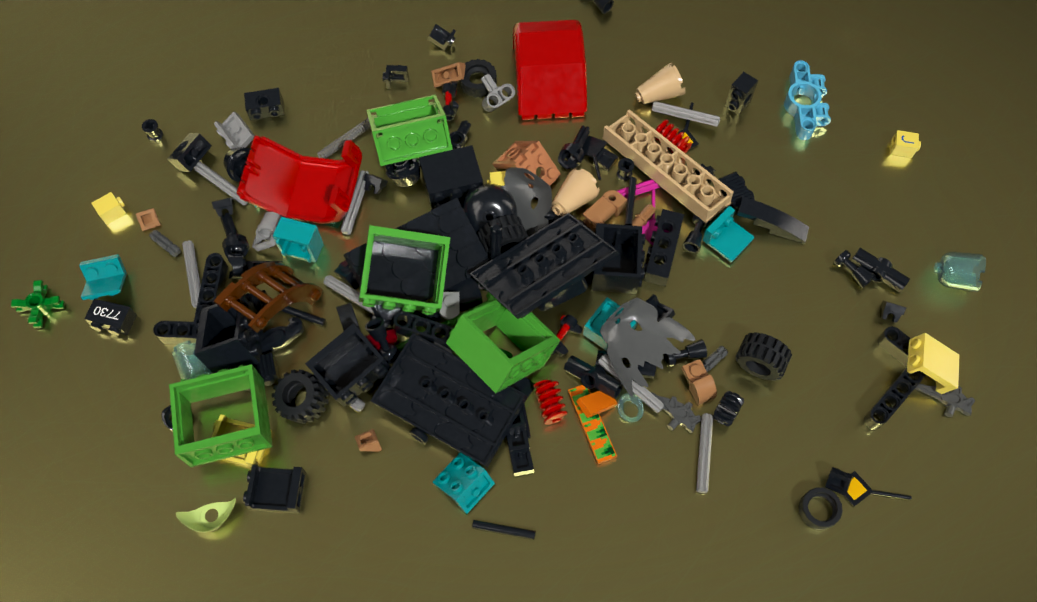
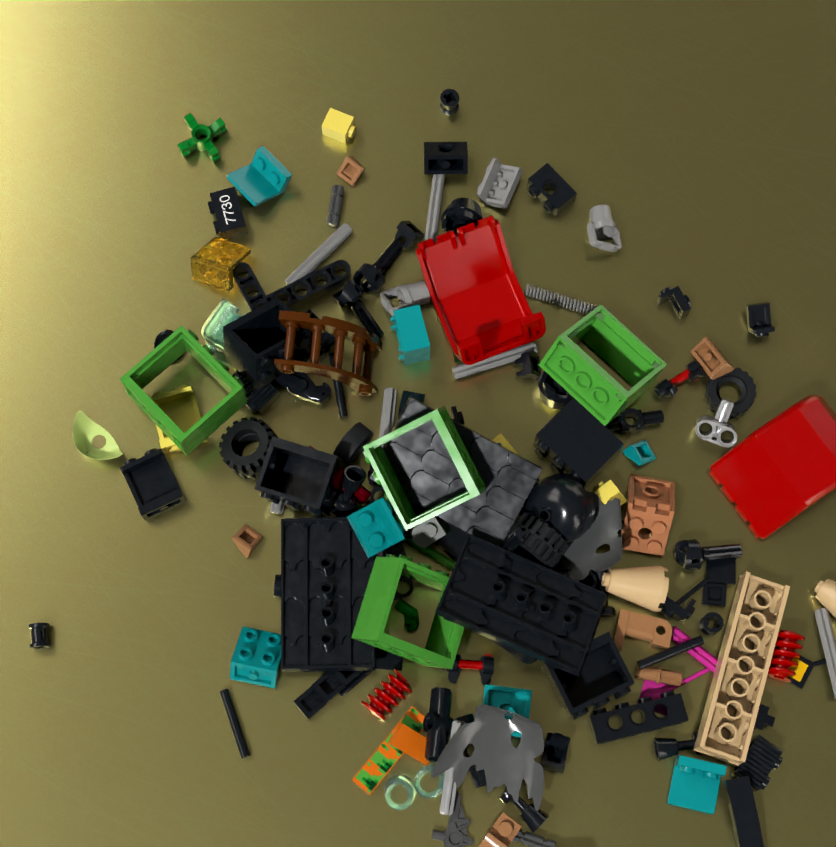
camera: 60 degrees right, 10 degrees up
none -> clear yellow bracket [190,237,251,292]
none -> teal bracket [347,497,405,558]
none -> clear light blue piece [384,774,415,810]
none -> light grey piece [587,205,622,252]
none -> teal slope [622,439,657,466]
none -> black bracket [659,596,696,621]

